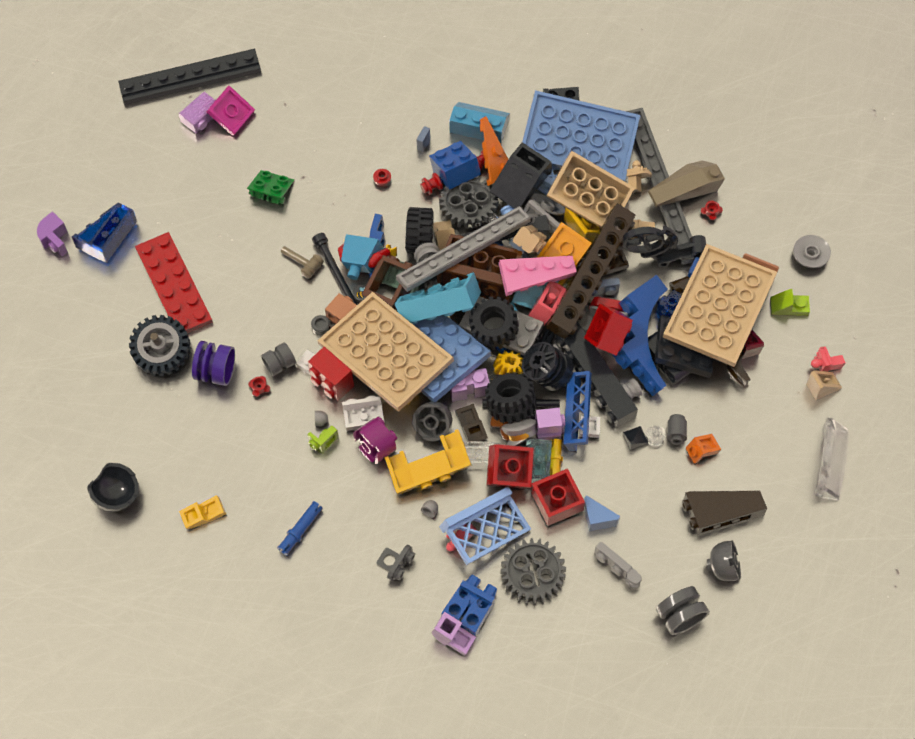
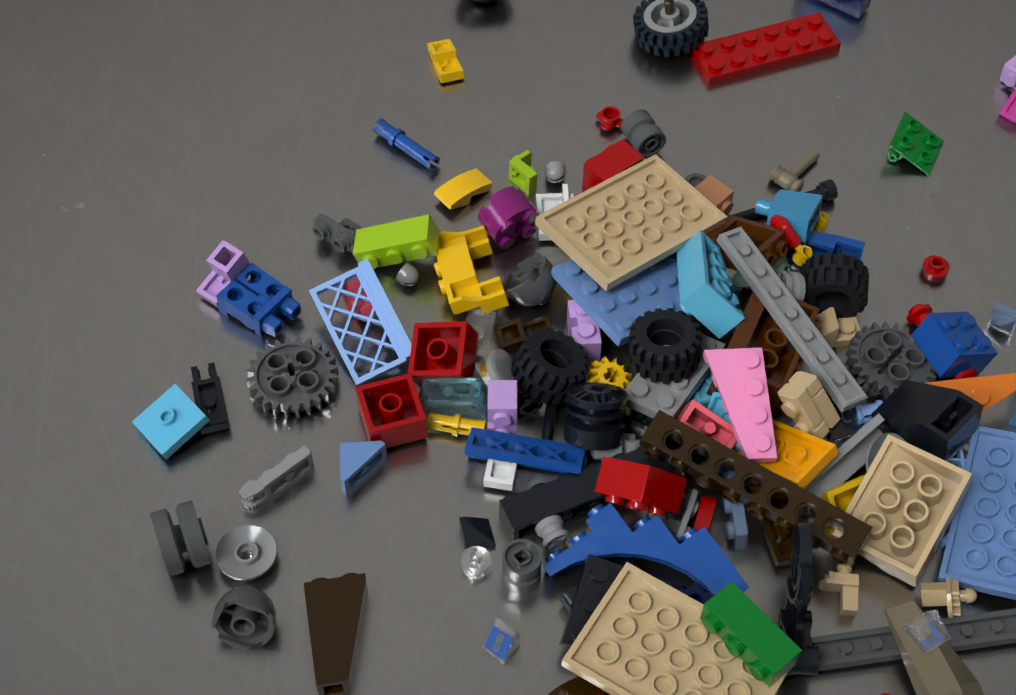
camera: 95 degrees right, 10 degrees down
dark purple wheel [192,341,235,386] -> none
dark grey brick [667,414,687,445] -> none
orange bracket [686,434,721,463] -> none
none -> medium azure plate [132,384,210,459]
none -> black hinge [191,362,230,434]
none -> light grey dish [215,525,277,580]
none -> lime brick [353,214,440,269]
none -> yellow slope [434,168,493,210]
none -> slope [482,617,520,664]
none -> dark grey wheel [502,539,542,594]
none -> green brick [700,581,802,688]
none -> clear slope [902,610,952,654]

